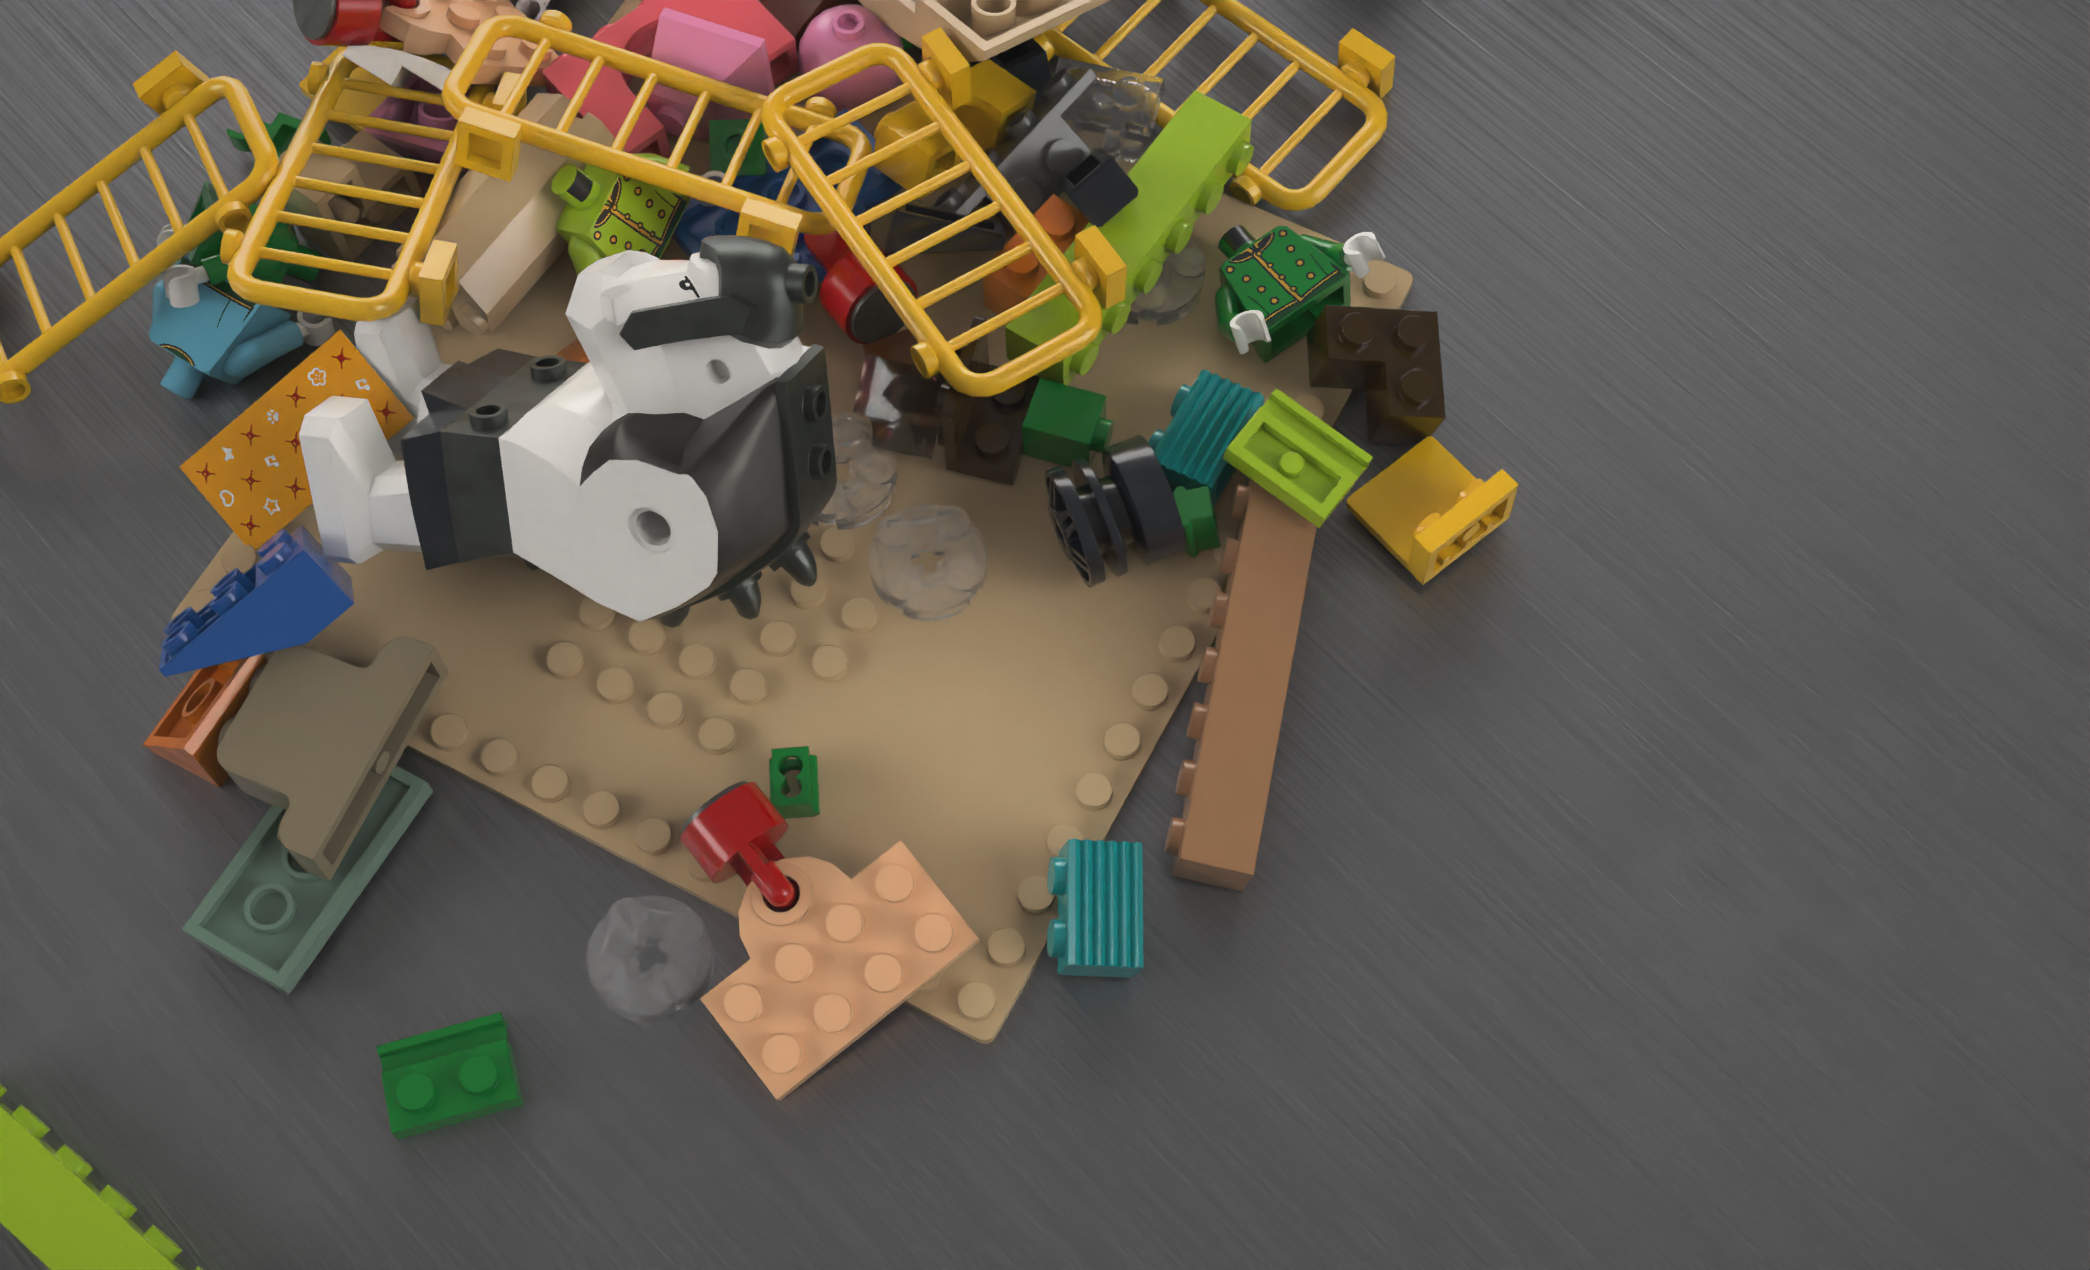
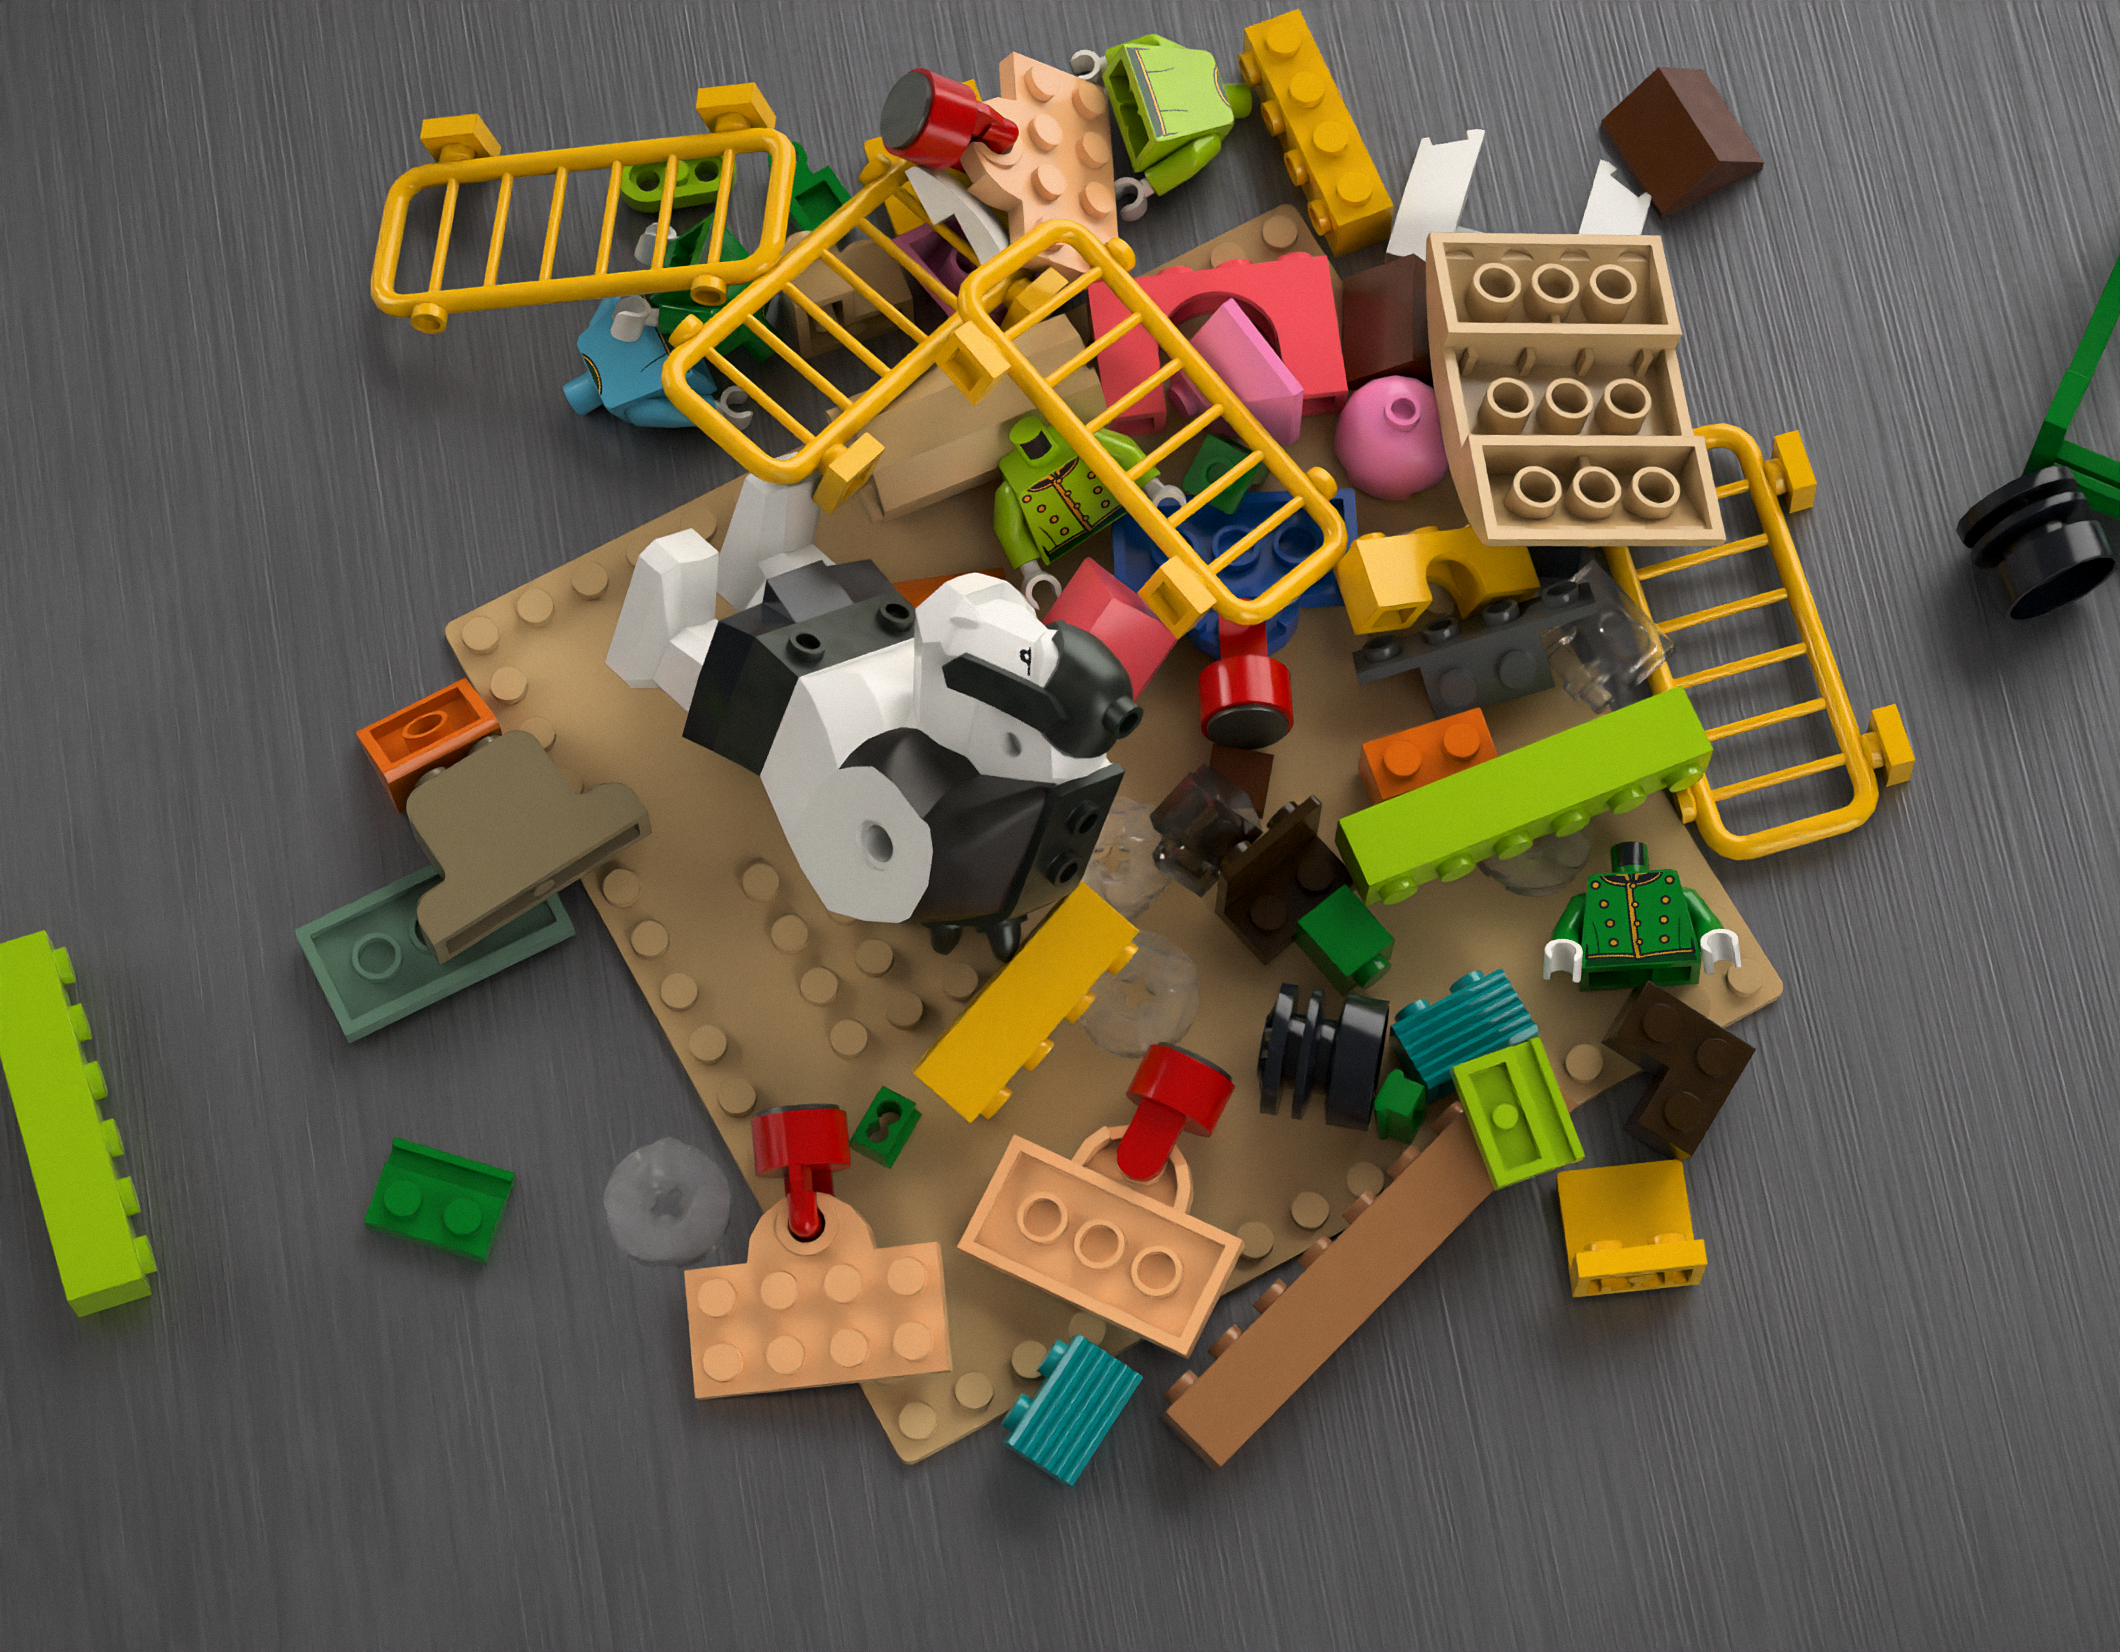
camera: 30 degrees right, 5 degrees up
blue slope [159,525,354,677] -> none
light orange sticker [179,329,414,551] -> none
yellow bar [761,27,1127,397] -> none
black slope [885,203,1006,255] -> none
black slope [1058,148,1138,227] -> none
none -> lime plate [620,156,737,213]
none -> yellow brick [911,880,1140,1123]
none -> light nougat plate [957,1042,1245,1360]

